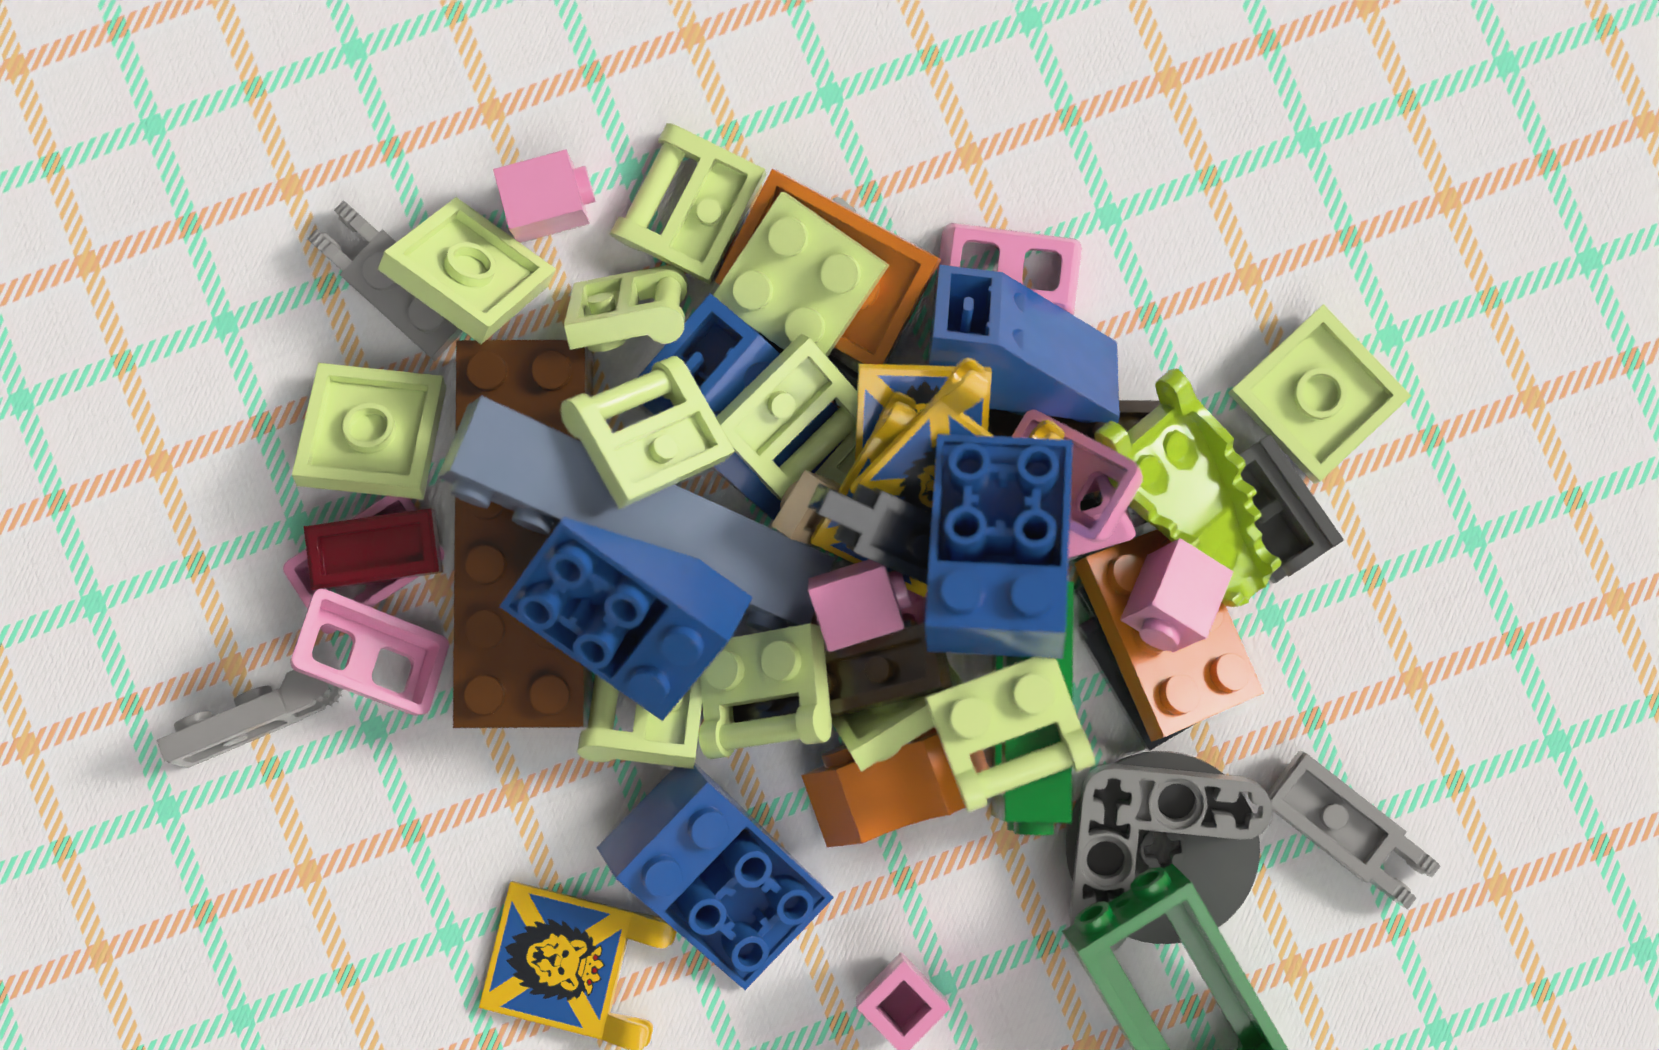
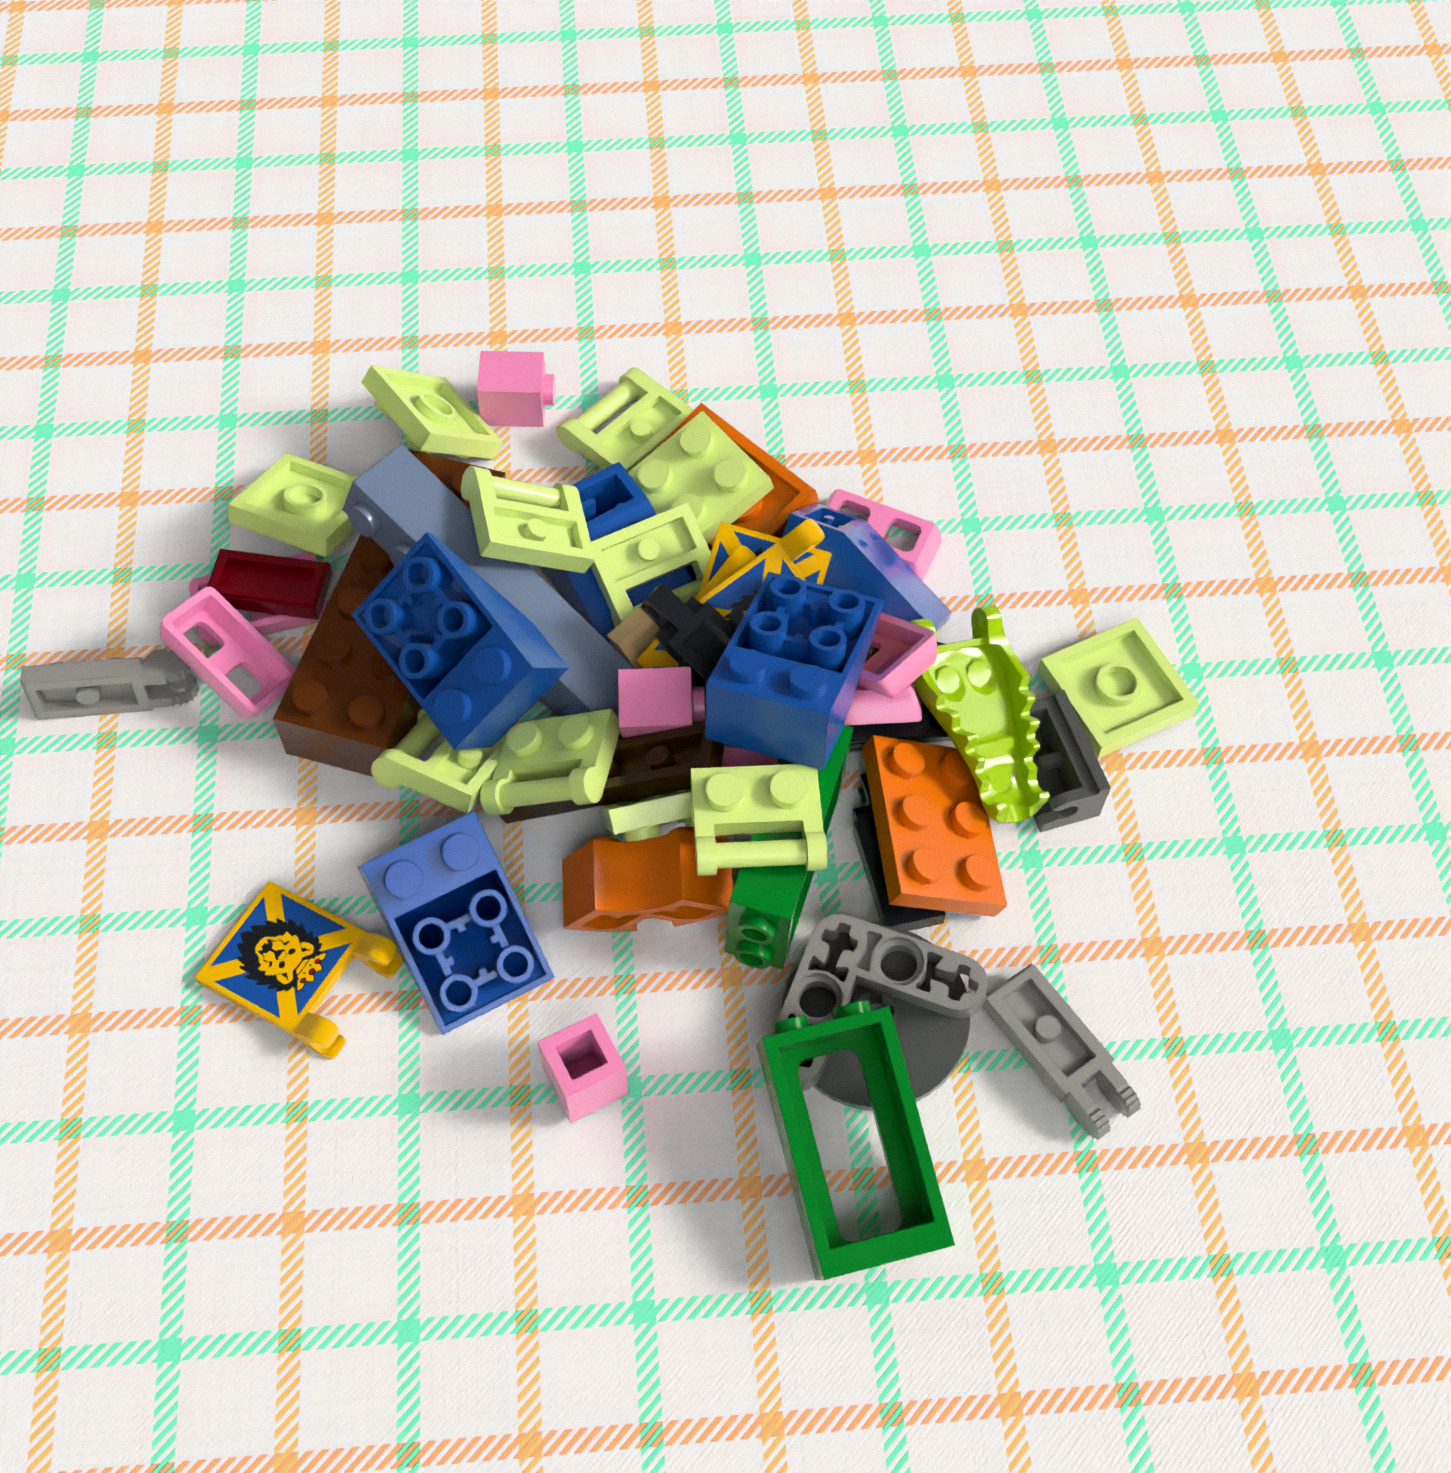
camera: 15 degrees right, 25 degrees down
light grey hinge [307,200,463,361] -> none
yellowish green plate [564,265,688,352] -> none
bright pink brick [1120,538,1233,652] -> none

